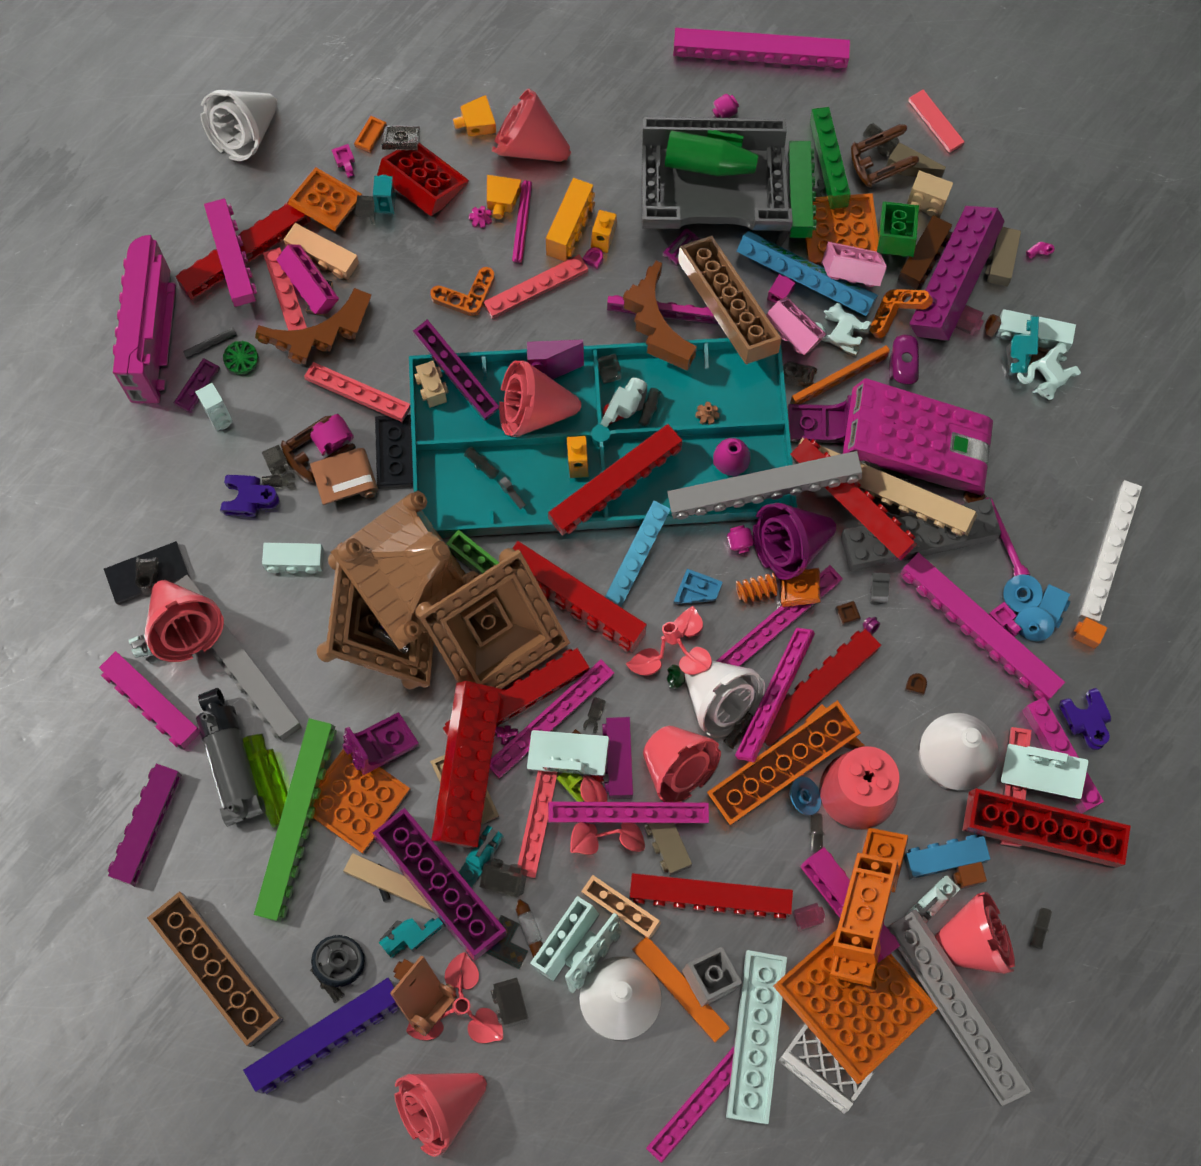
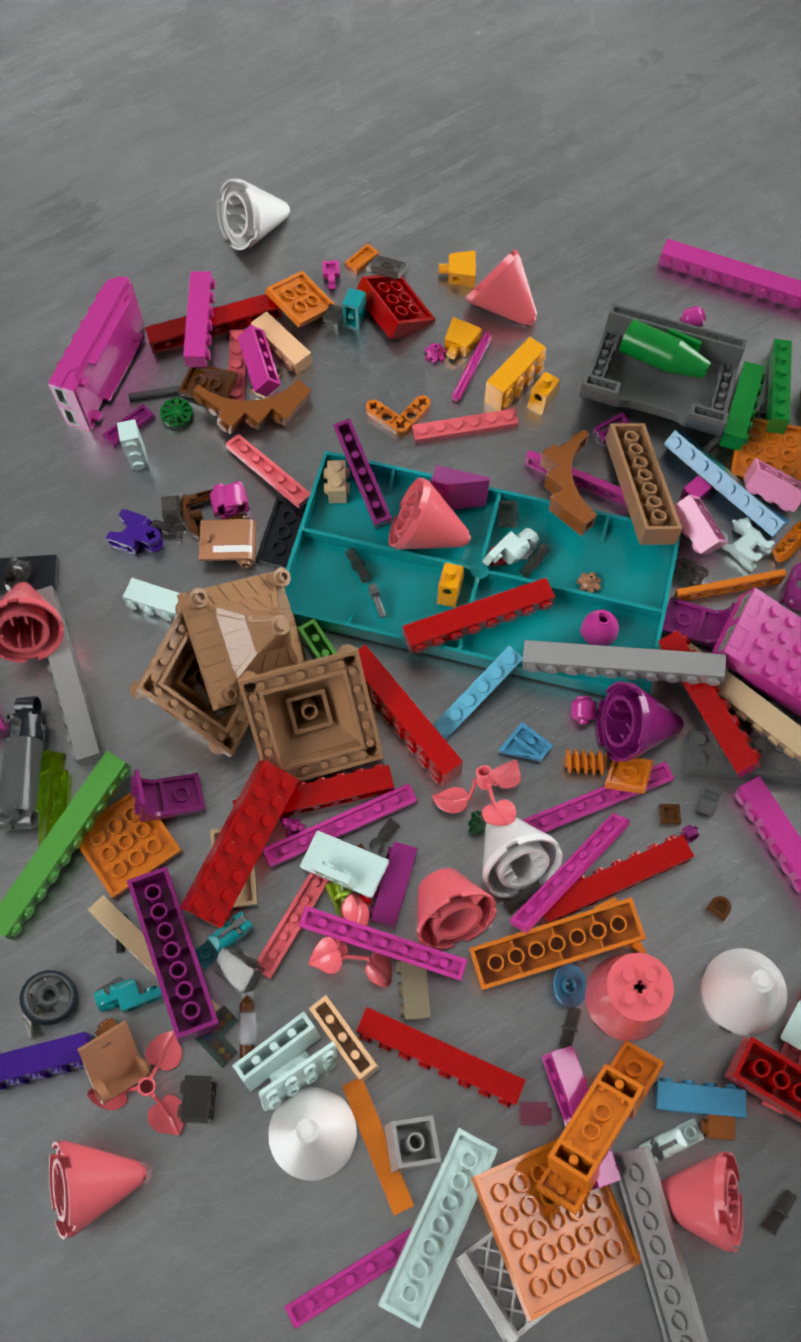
camera: 20 degrees right, 5 degrees down
dark pink tile [582,247,603,269] -> none
none -> reddish brown plate [178,366,239,398]

